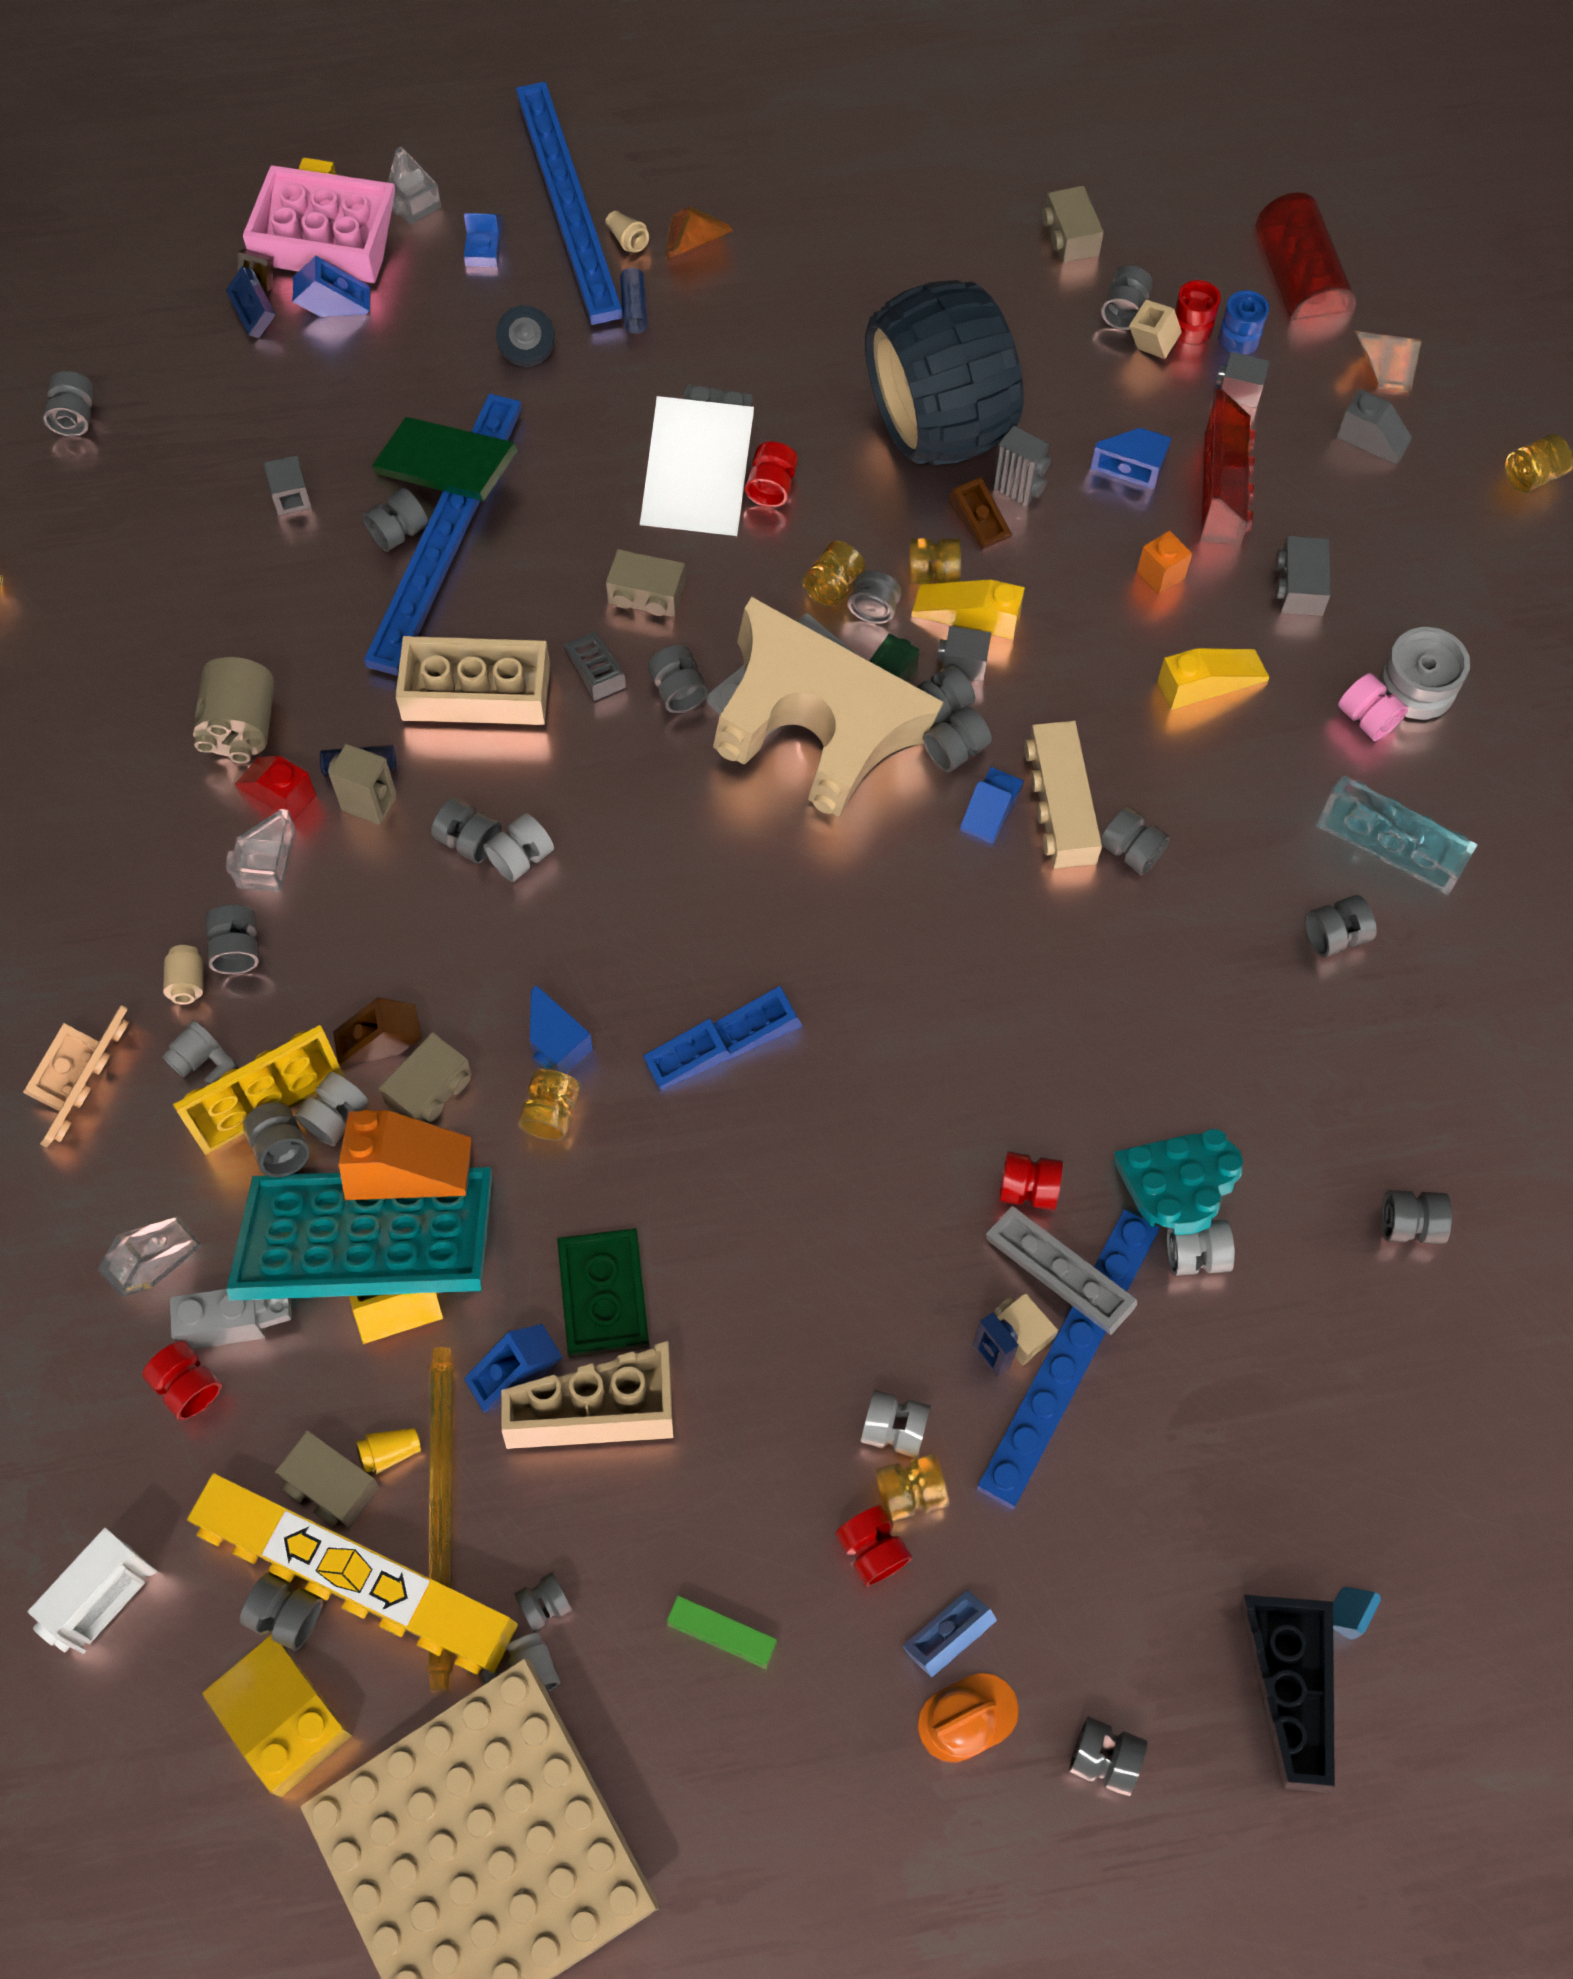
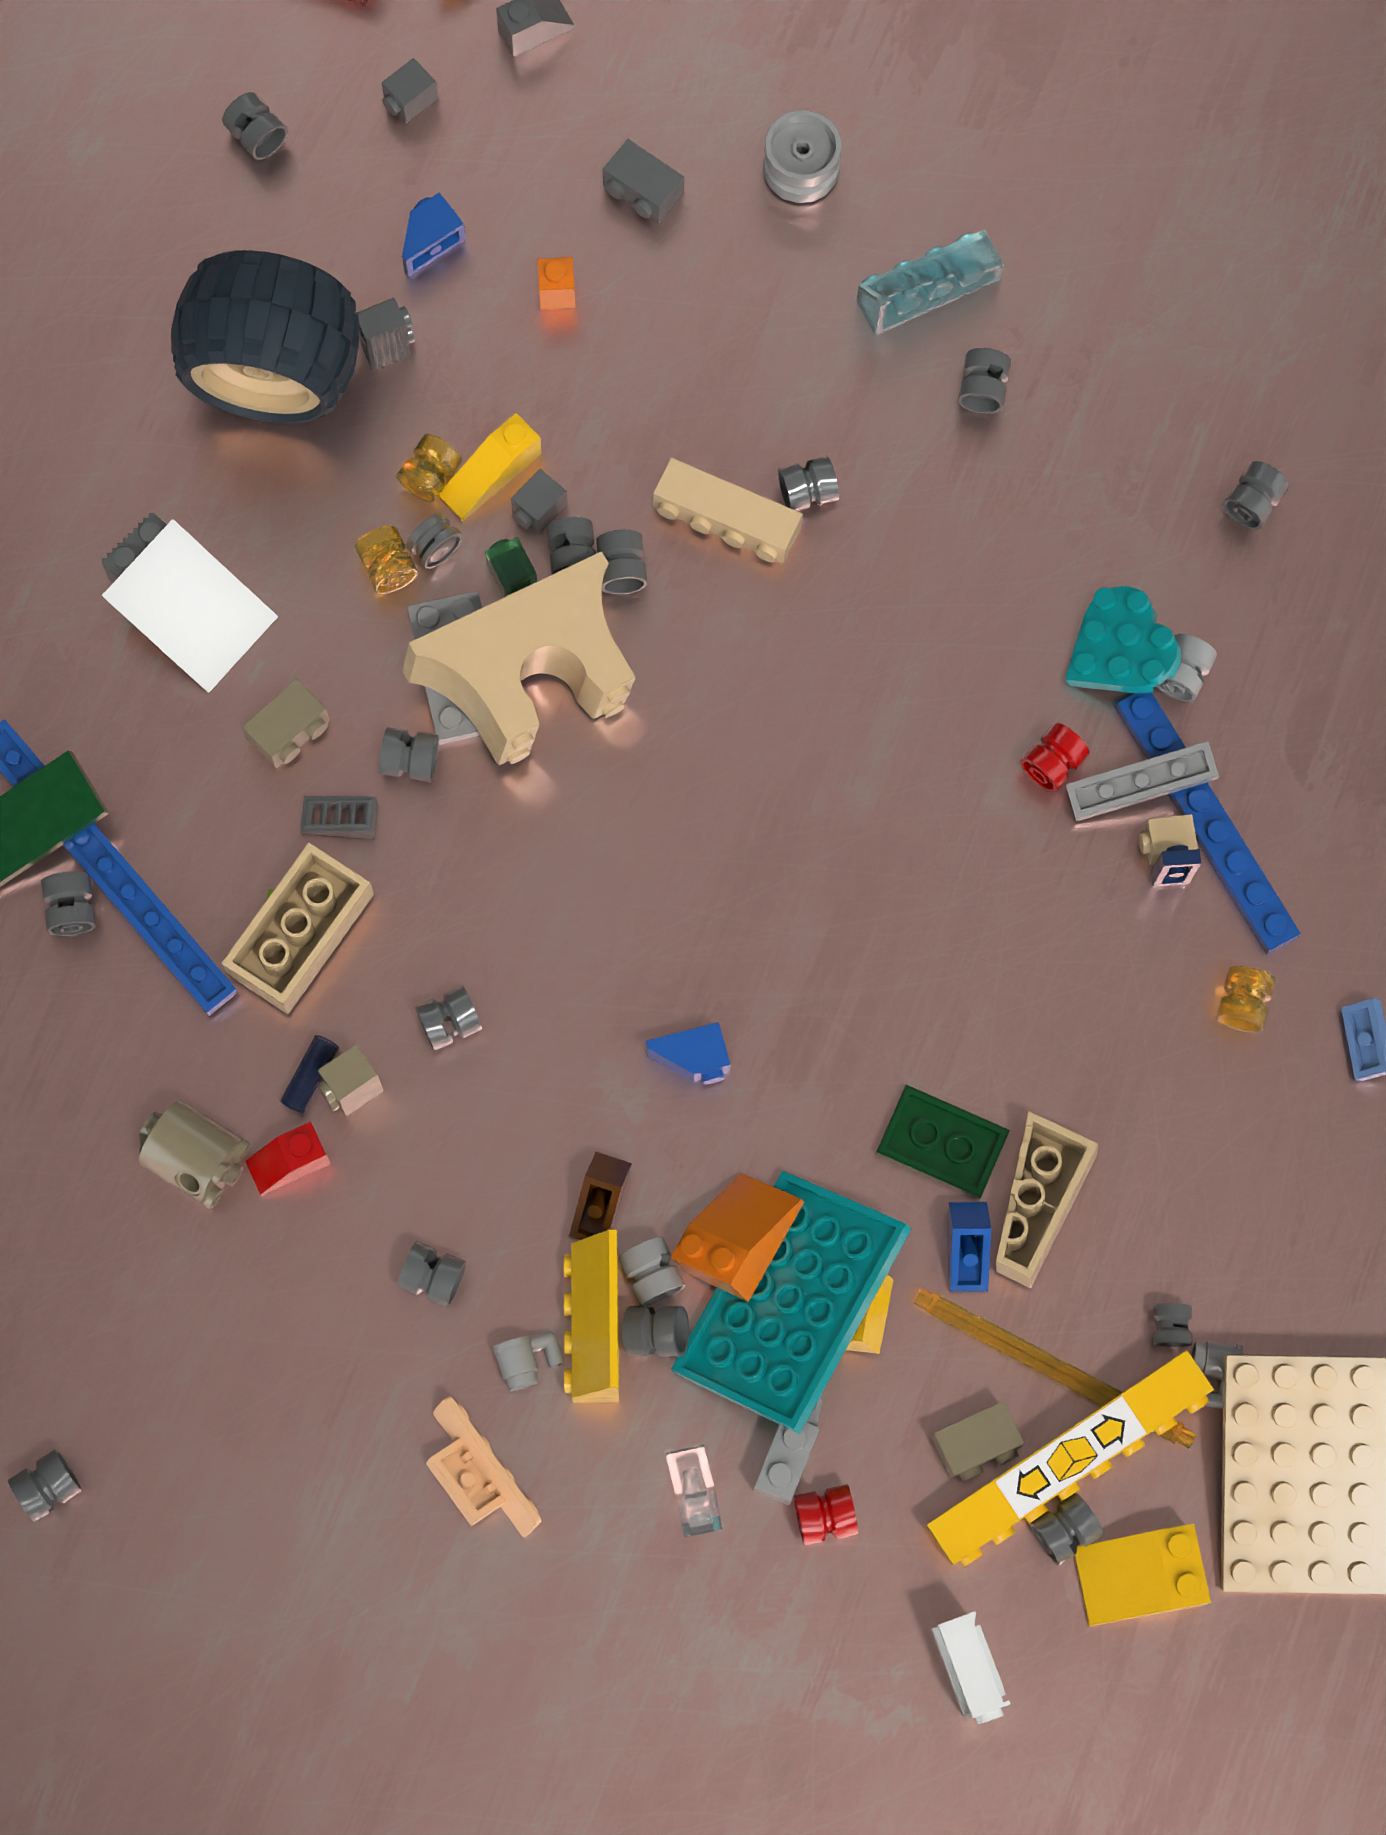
camera: 60 degrees left, 10 degrees up
tan brick [163,945,204,1004] -> none
clear slope [226,809,295,892] -> none
yellow cone [355,1427,421,1474] -> none
dark tan brick [379,1032,472,1123] -> none
light grey wheel [483,813,554,882] -> none
clear yellow wheel [518,1069,581,1141] -> none
blue slope [643,986,803,1090] -> none
bright green piece [667,1596,777,1669] -> none
red wheel [745,441,798,508] -> none
red wheel [835,1505,913,1587] -> none
light grey wheel [860,1390,931,1458] -> none
reddish brown slope [947,476,1012,550] -> none
blue slope [960,767,1024,844] -> none
dark tan brick [1041,186,1104,263] -> none
tan brick [1129,300,1182,358] -> none
yellow slope [1157,648,1269,710] -> none
red wheel [1175,280,1221,344] -> none
clear red slope [1200,389,1256,545] -> none
blue wheel [1218,290,1269,355] -> none
bright pink wheel [1338,673,1408,741] -> none

